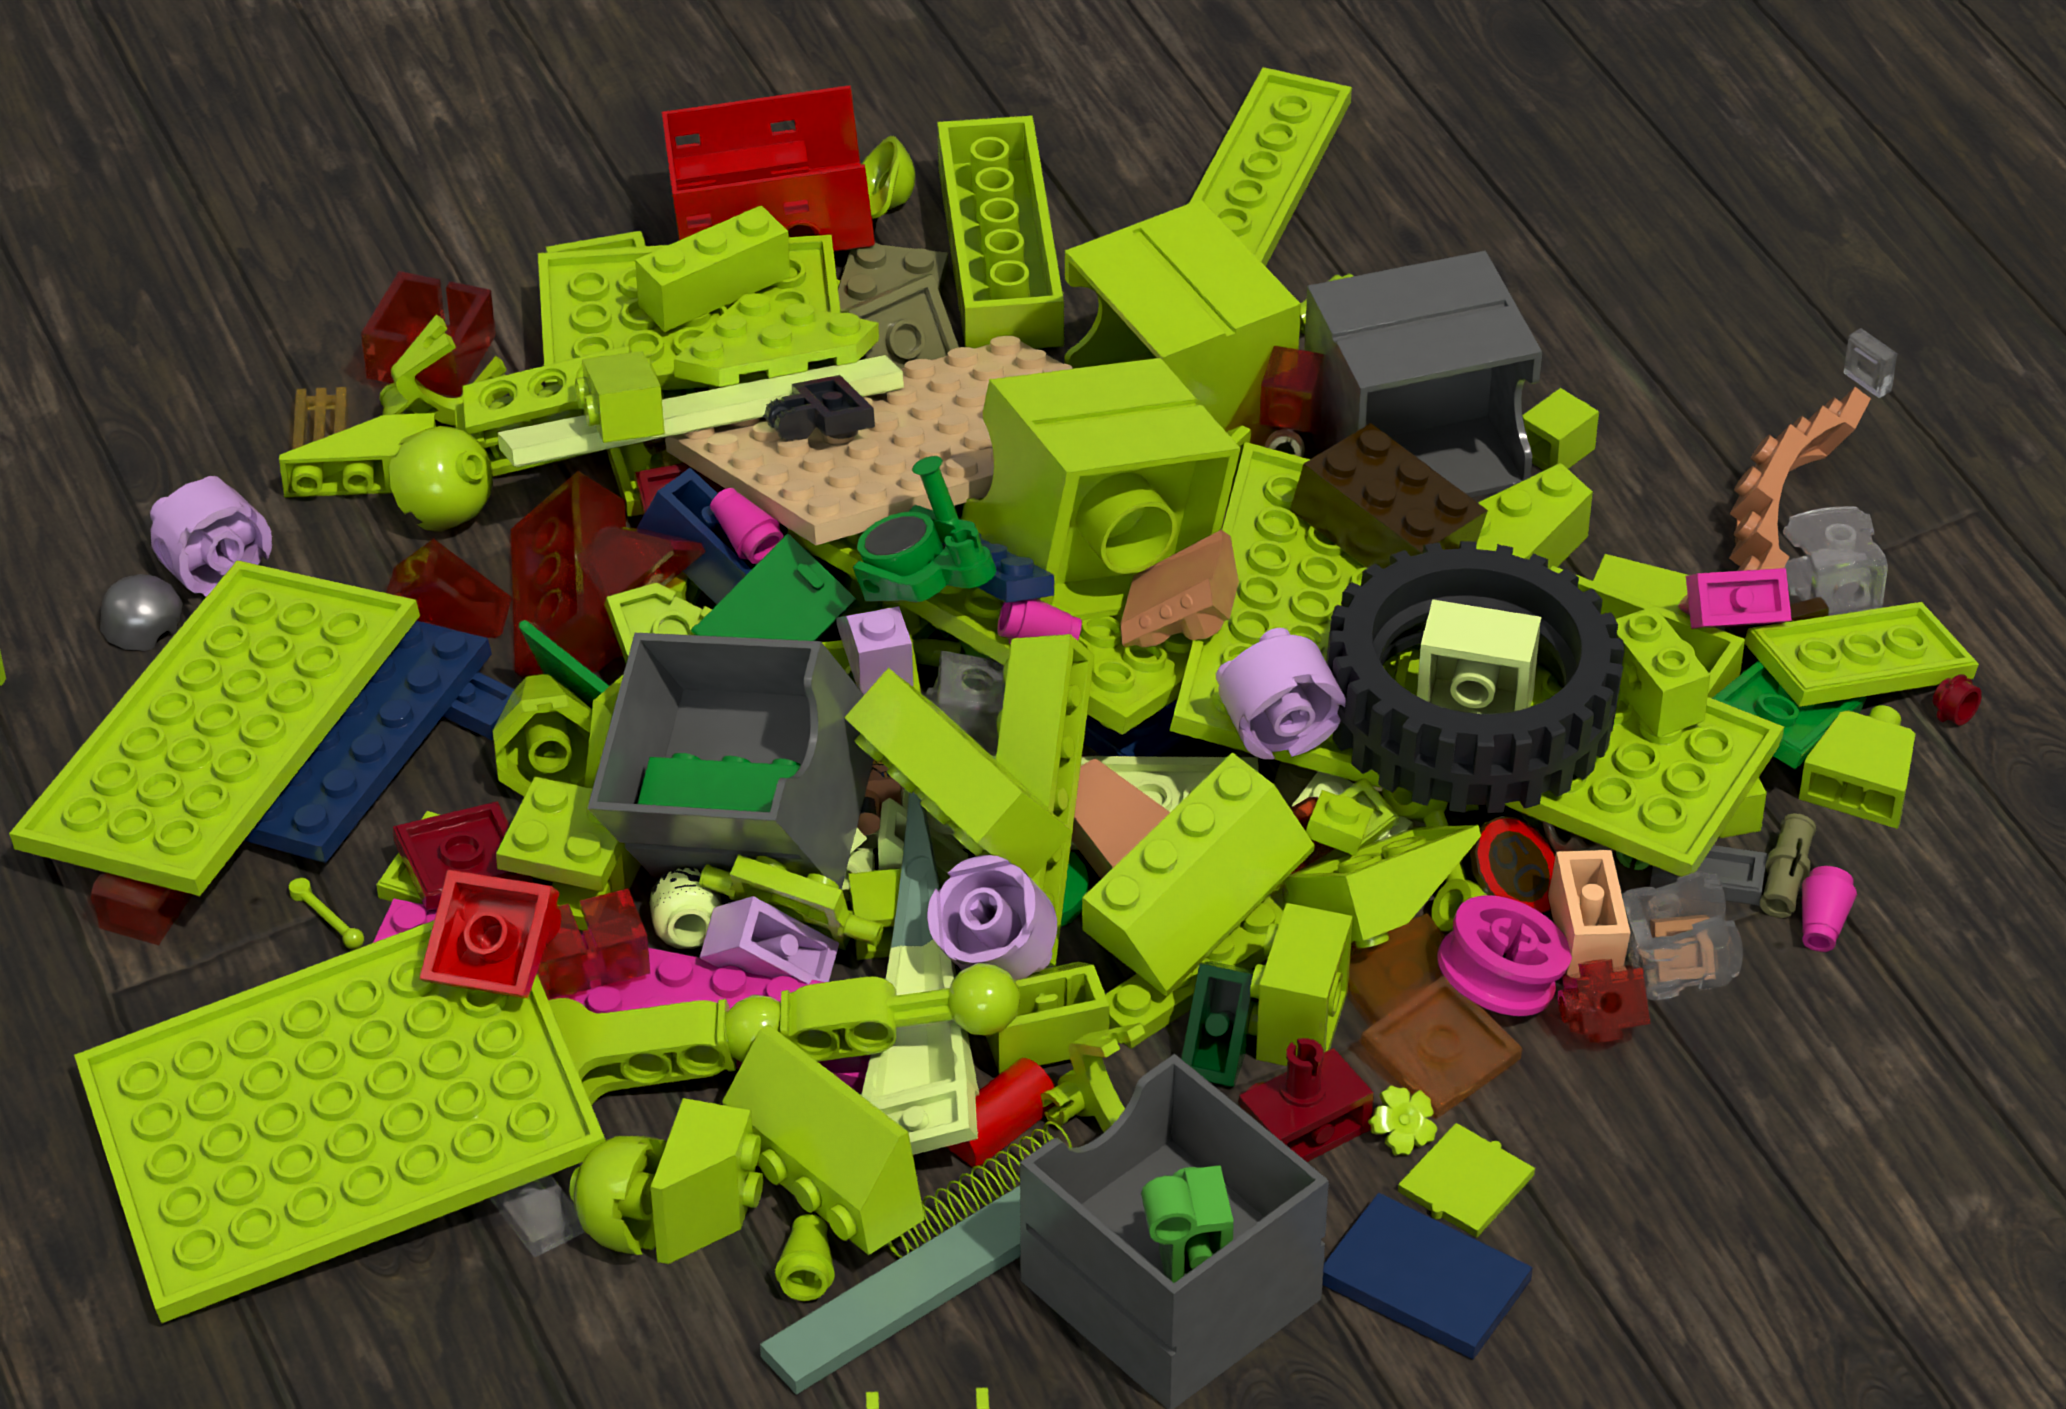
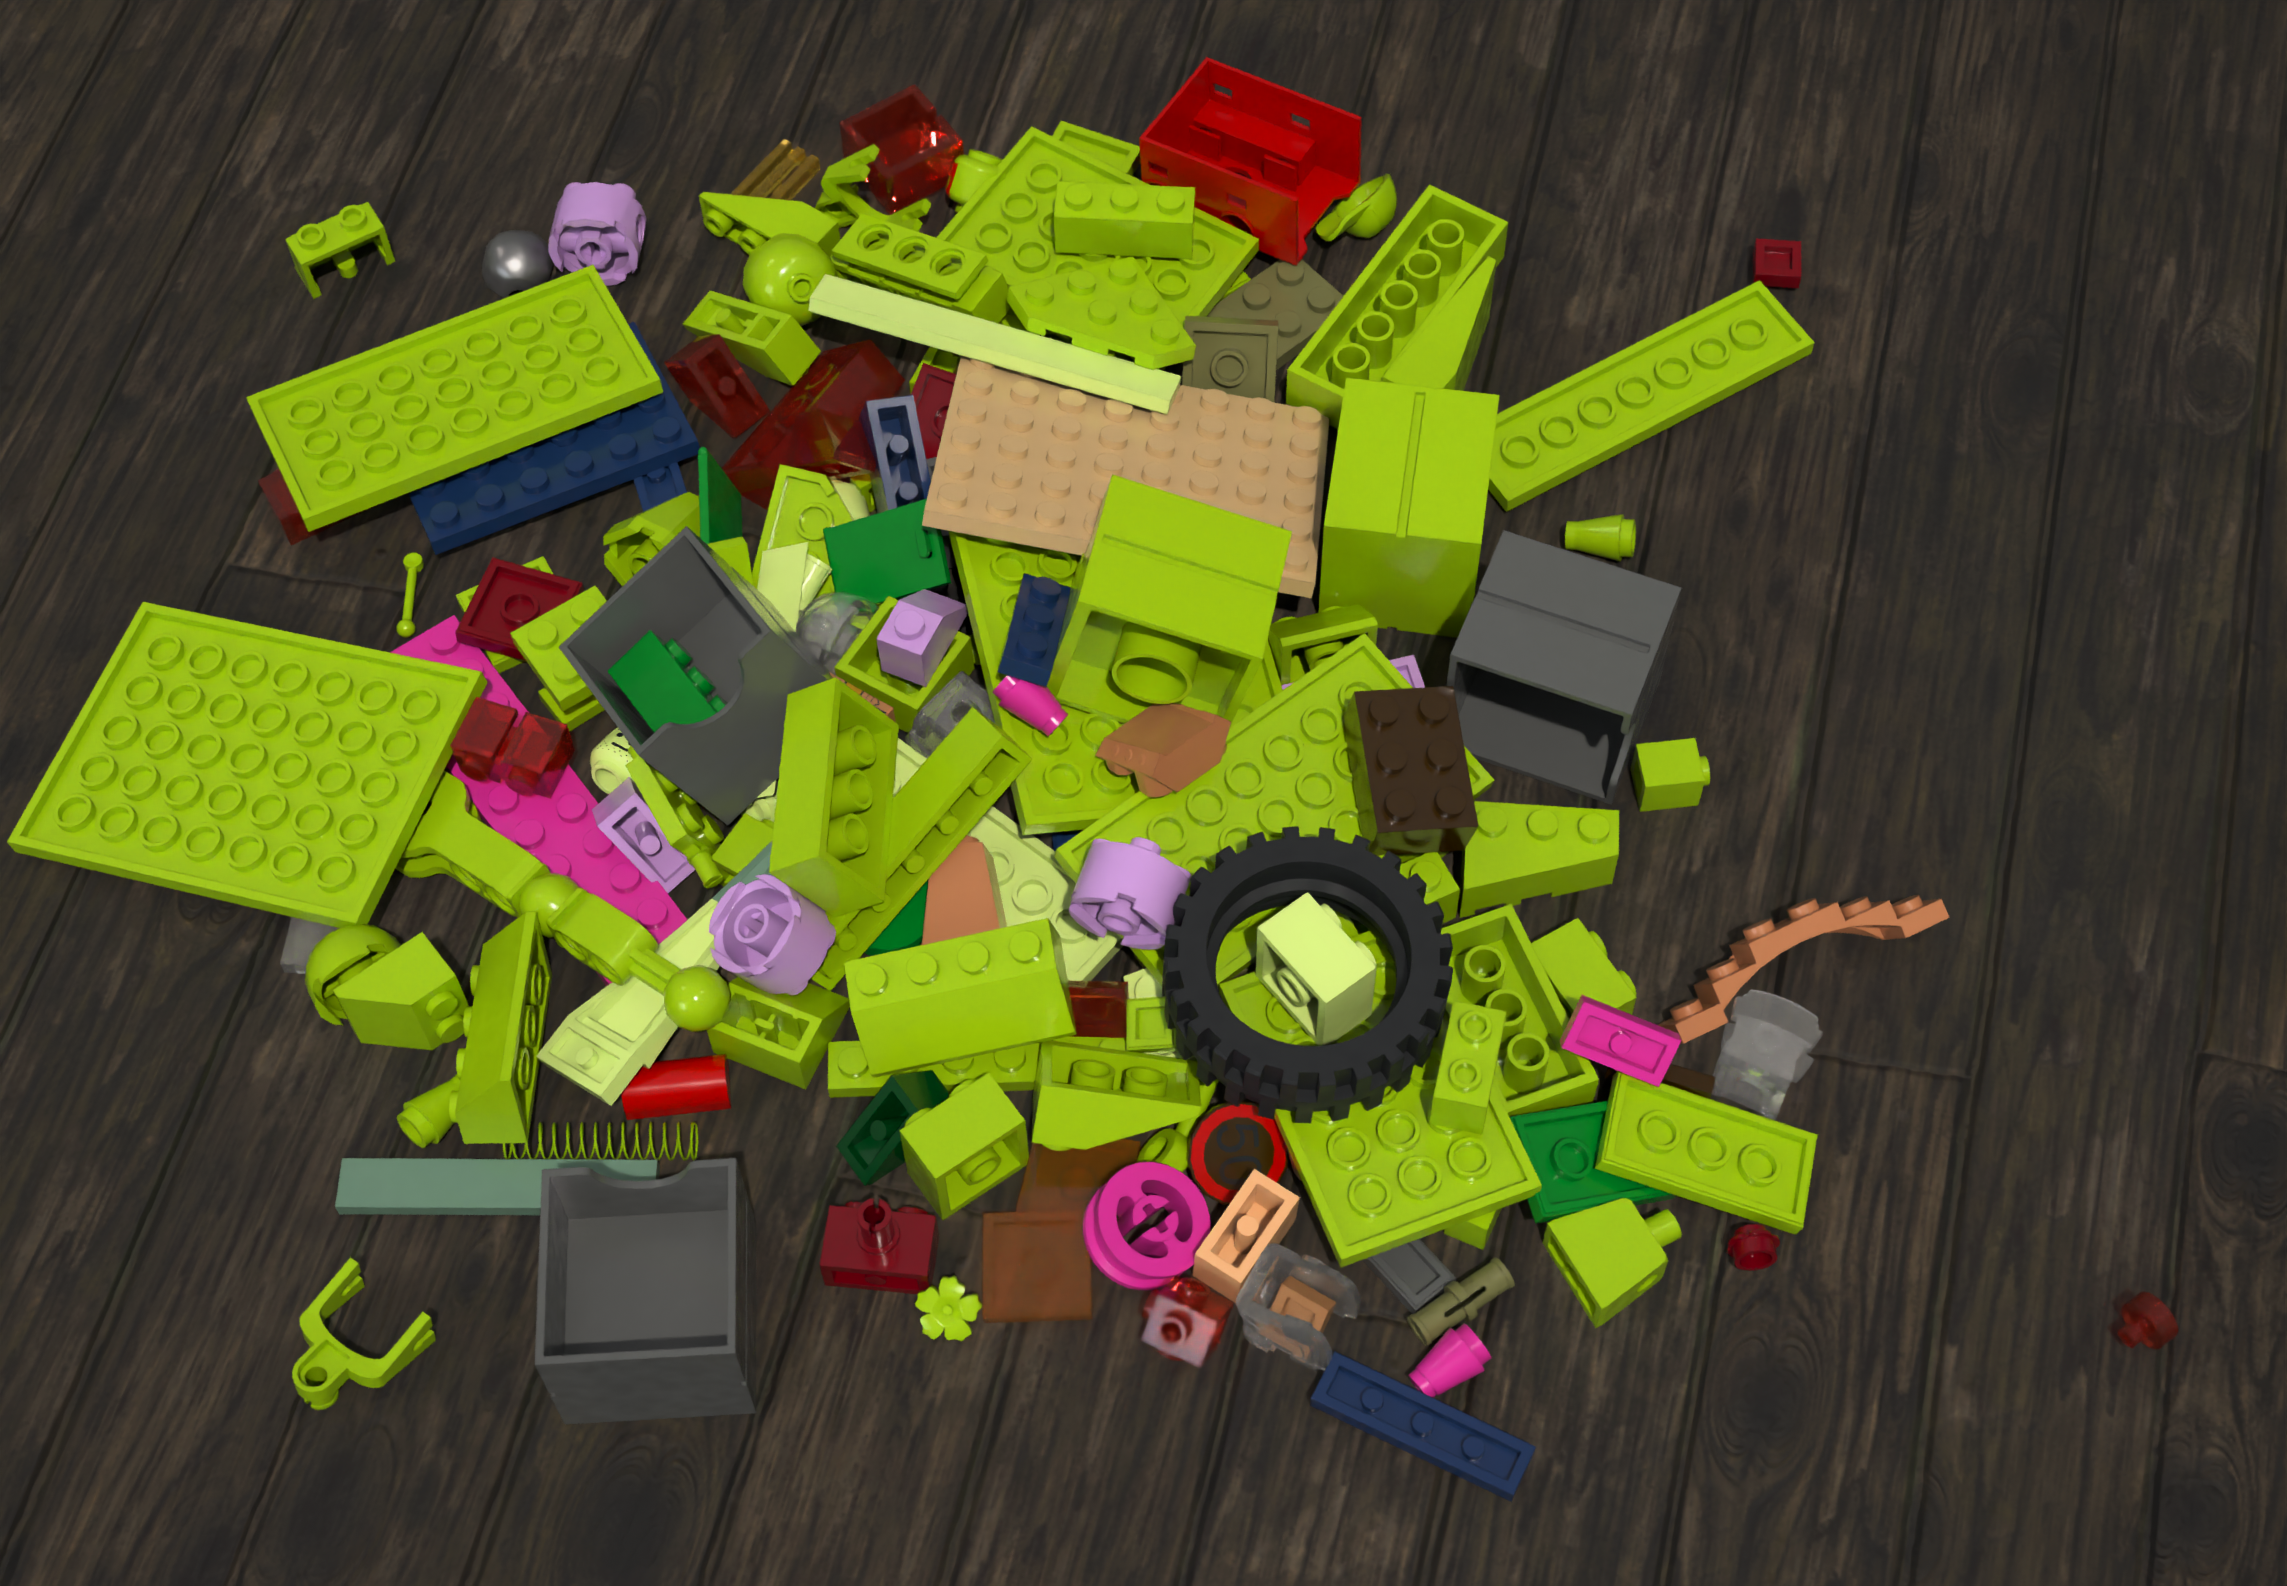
camera: 40 degrees right, 15 degrees up
red slope [419,870,561,999] -> none
lime brick [575,351,665,443] -> none
dark pink cone [710,488,784,564] -> none
black hinge [763,375,875,441] -> none
green piece [853,456,996,602] -> none
lime piece [1041,1023,1145,1132] -> none
bright green hinge [1141,1165,1234,1283] -> none
clear red slope [1260,346,1324,436] -> none
olive axle [1265,429,1305,457] -> none
lime plate [1306,790,1374,856] -> none
dark blue tile [1322,1193,1533,1360] -> none
lime piece [1398,1123,1535,1238] -> none
clear tile [1843,328,1897,398] -> none
none -> lime slope [683,291,821,386]
none -> lime head [946,149,1006,212]
none -> dark blue plate [1310,1351,1536,1502]
none -> lime slope [1382,256,1496,391]
none -> dark red plate [1753,238,1801,288]

